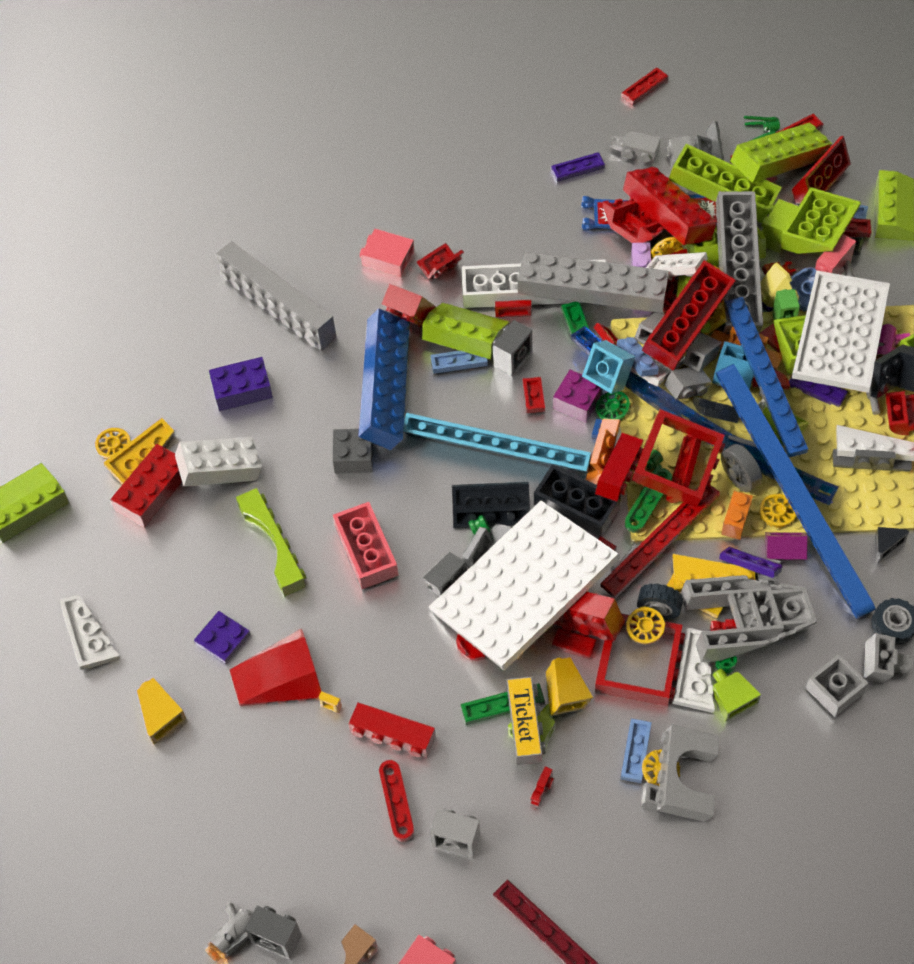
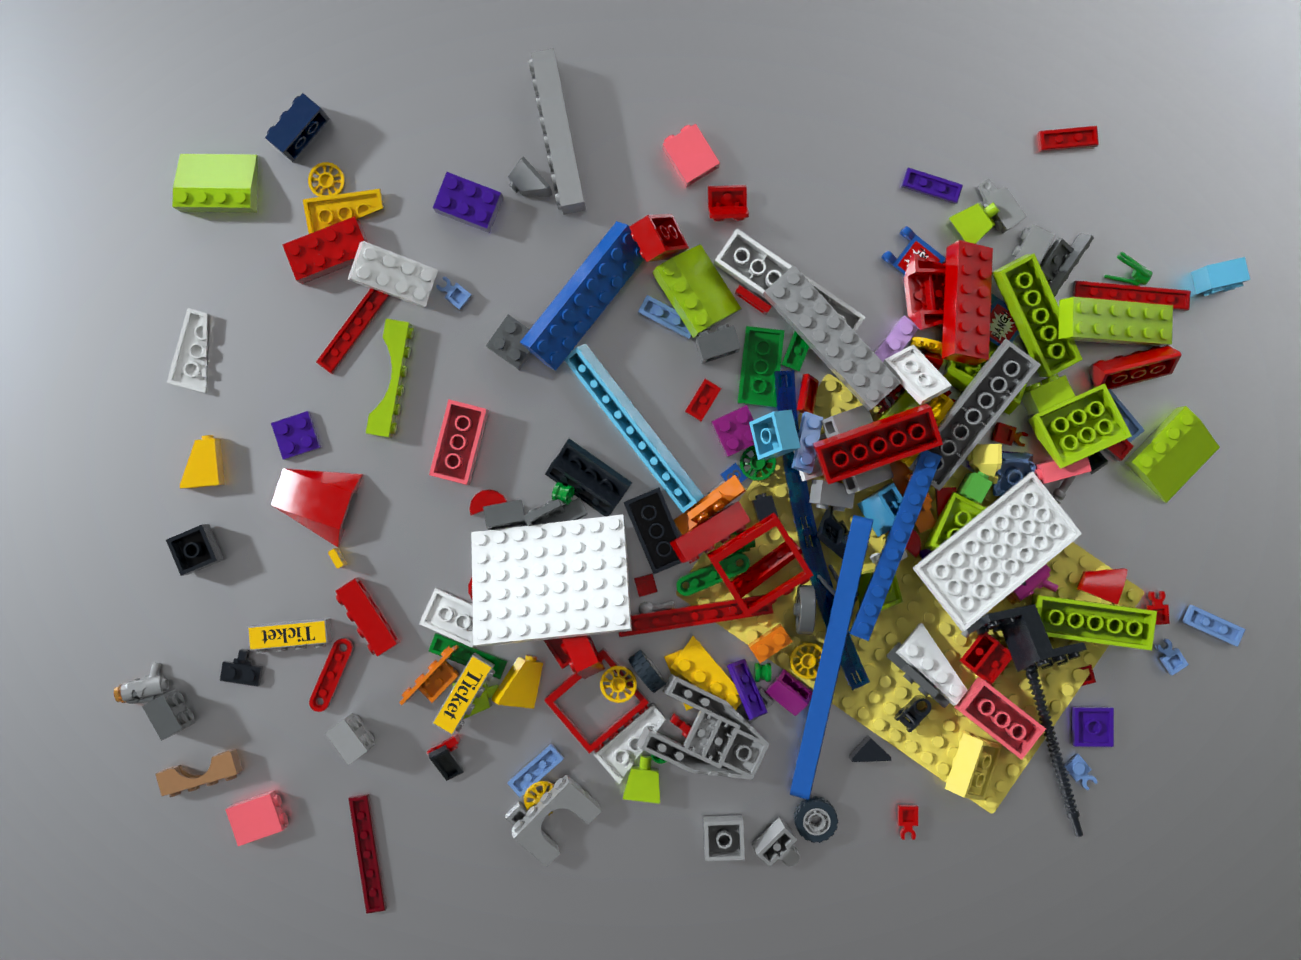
camera: 30 degrees right, 30 degrees up
none -> black brick [166,524,224,576]
none -> black hinge [220,649,263,687]
none -> yellow brick [247,618,332,653]
none -> dark blue brick [265,93,330,162]
none -> red tile [316,288,391,374]
none -> orange bracket [399,645,460,705]
none -> white plate [419,588,474,648]
none -> black tile [428,745,464,781]
none -> medium blue plate [436,277,472,310]
none -> red tile [470,489,507,515]
none -> dark grey slope [508,156,553,197]
none -> green plate [737,326,785,408]
none -> black brick [752,493,779,522]
none -> green wheel [754,663,772,682]
none -> black piece [894,695,931,732]
none -> lime torso [949,202,1000,244]
none -> medium azure brick [1191,257,1250,296]

